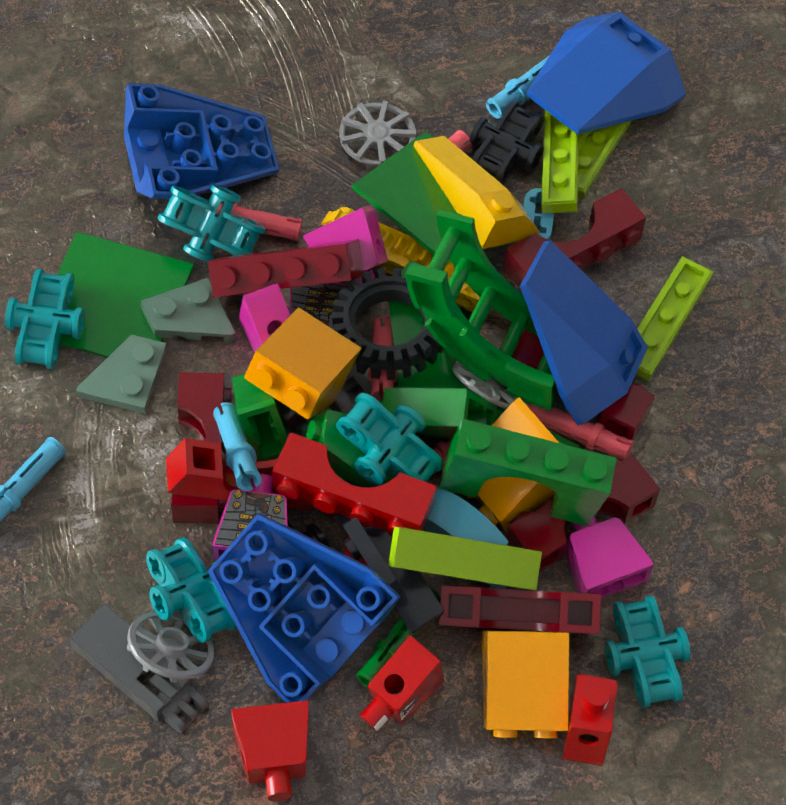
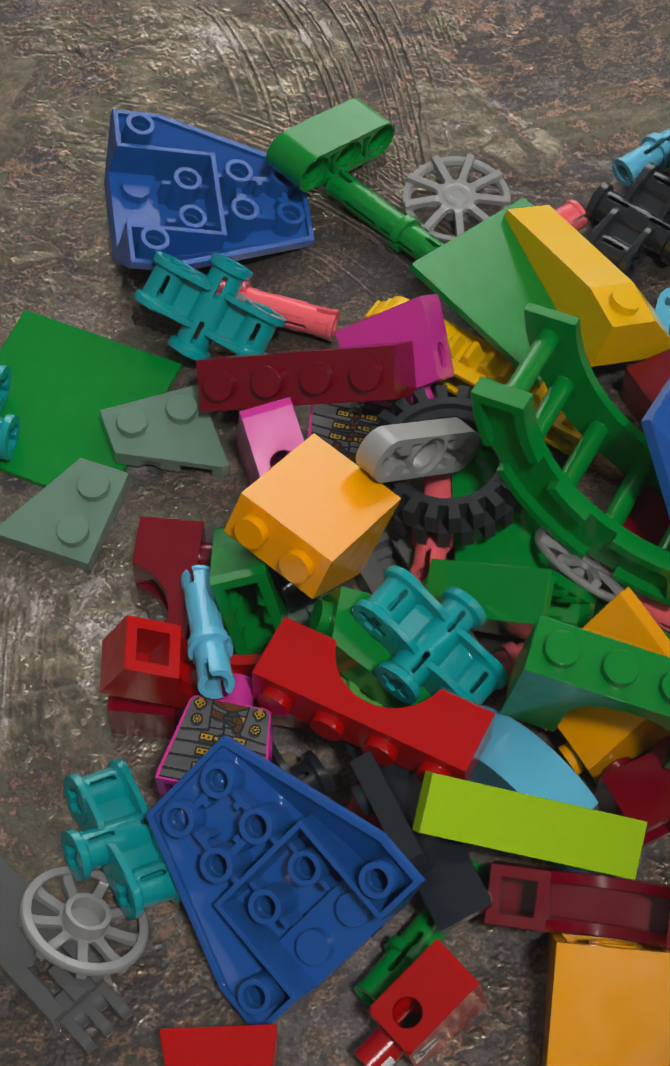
camera: 10 degrees right, 0 degrees up
none -> green beam [266,97,395,192]
none -> green pin [325,169,444,260]
none -> light grey beam [356,417,481,483]

